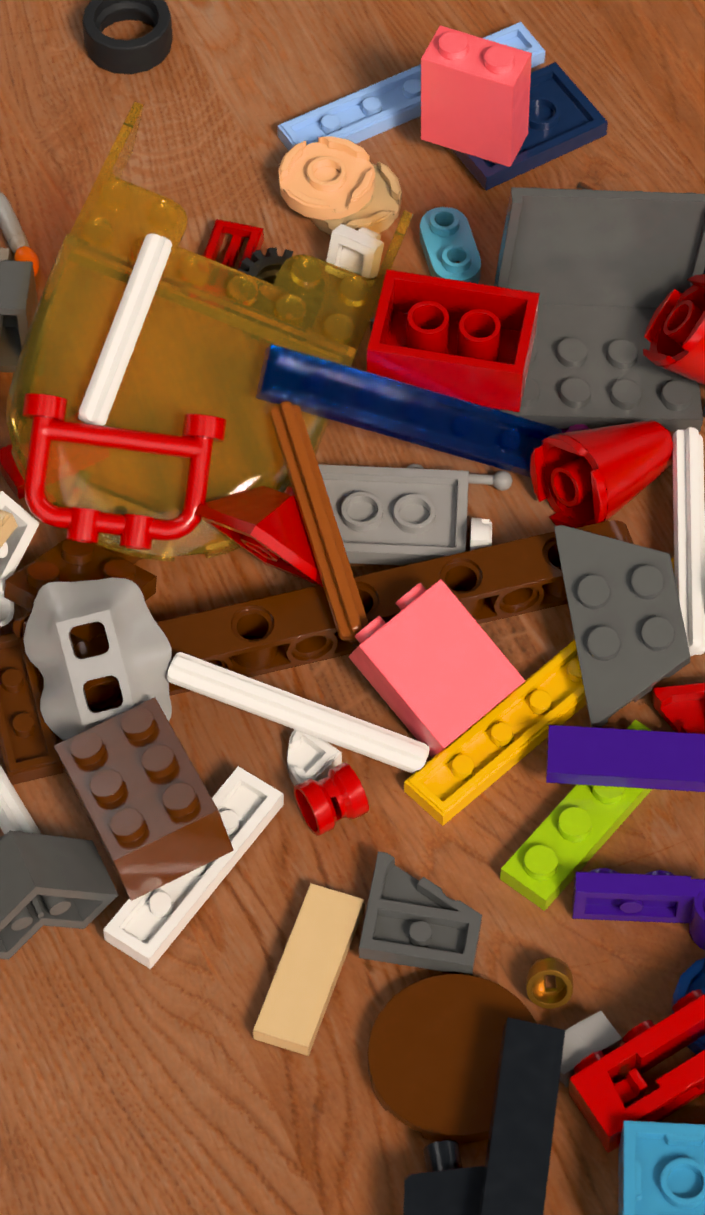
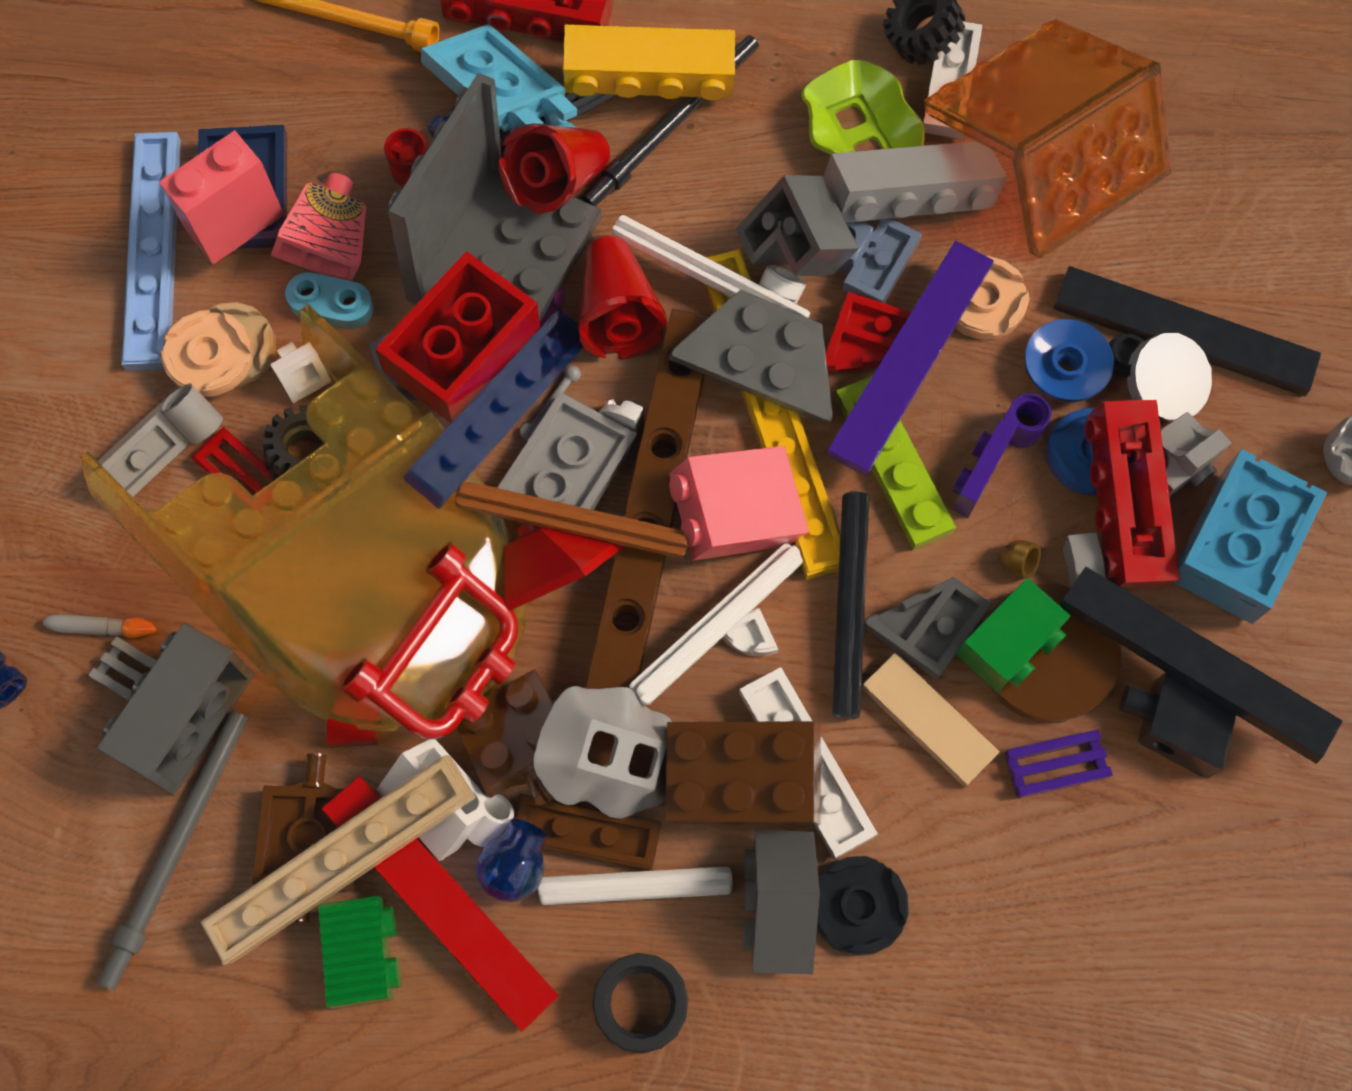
camera: 65 degrees left, 15 degrees up
white axle [78,233,172,426] -> none
red wheel [293,762,369,836] -> none
none -> light grey plate [85,383,223,507]
none -> coral torso [270,173,367,281]
none -> black tile [817,856,909,956]
none -> black axle [832,491,869,720]
none -> green brick [956,577,1070,693]
none -> dark purple tile [1004,729,1113,799]

